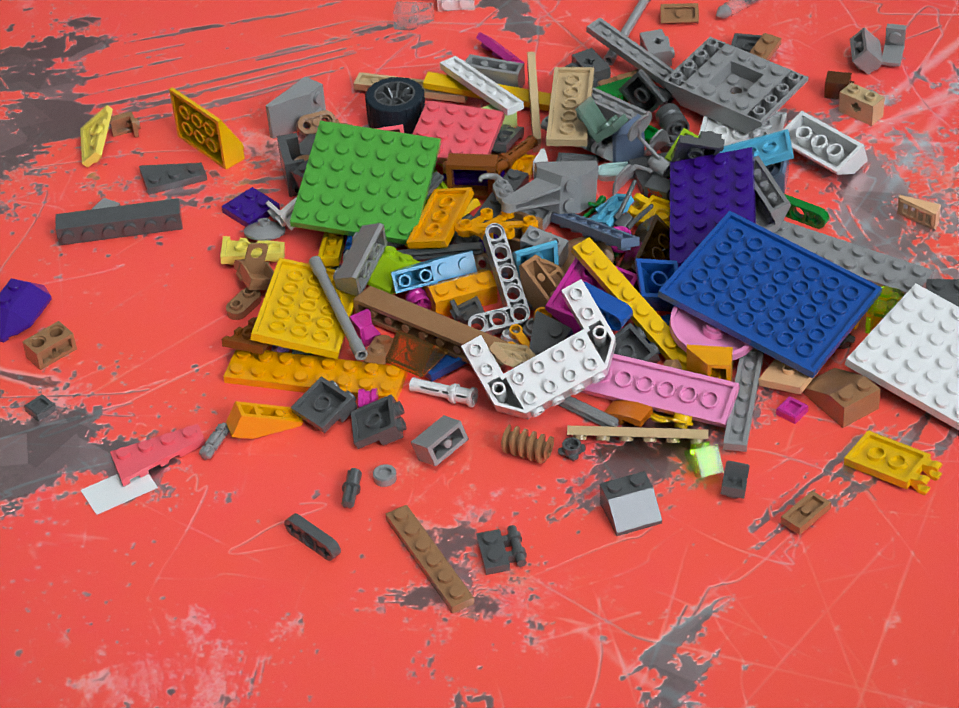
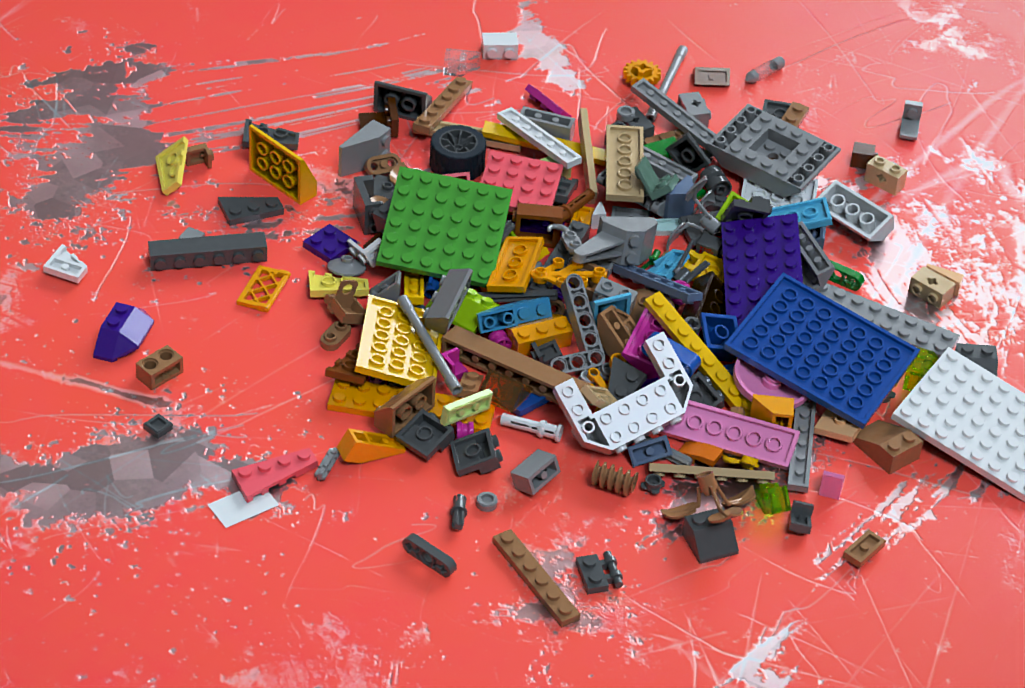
camera: 10 degrees left, 0 degrees up
dark pink tile [776,396,809,424] -> none
yellow tile [844,430,942,495] -> none
light grey brick [850,28,883,75] -> none
none -> light orange window [236,265,291,313]
none -> dark grey wing [242,119,299,150]
none -> reddish brown bracket [358,97,399,137]
none -> light grey slope [370,270,401,302]
none -> dark grey slope [373,80,432,121]
none -> medium nougat slope [374,376,436,438]
none -> medium nougat plate [412,77,473,134]
none -> yellowish green tile [440,389,493,427]
none -> light grey tile [616,105,635,122]
none -> light orange gear [623,59,661,86]
none -> sand blue slope [627,435,673,467]
none -> medium nougat plant [661,471,756,524]
none -> dark grey bush [685,316,701,335]
none -> bright pink slope [819,470,845,500]
none -> tan brick [908,266,956,309]

